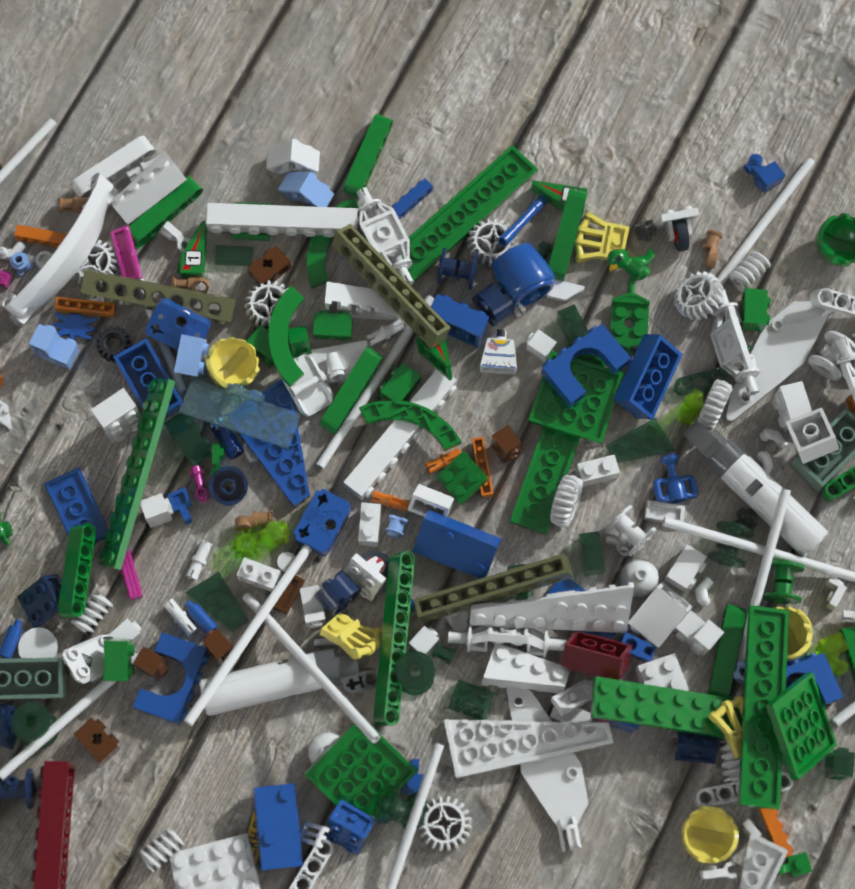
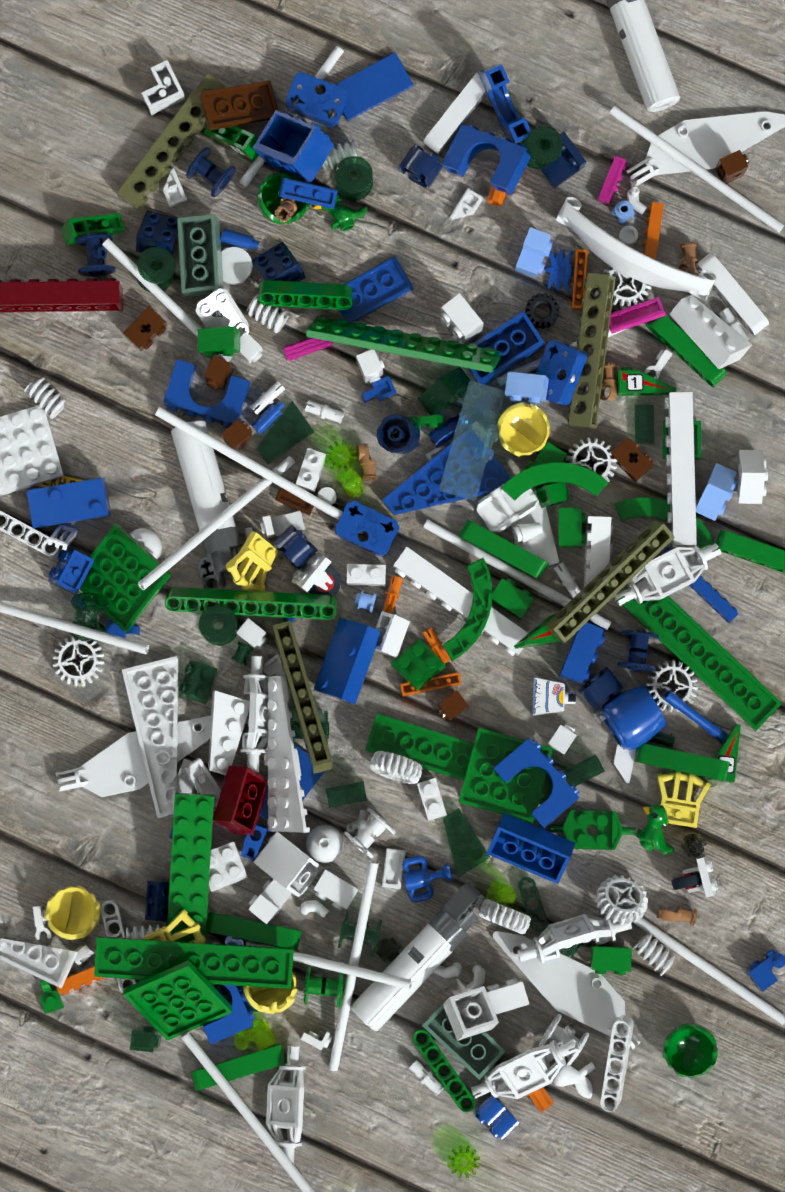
camera: 90 degrees right, 10 degrees up
dark pink bar [189,466,210,503] -> none

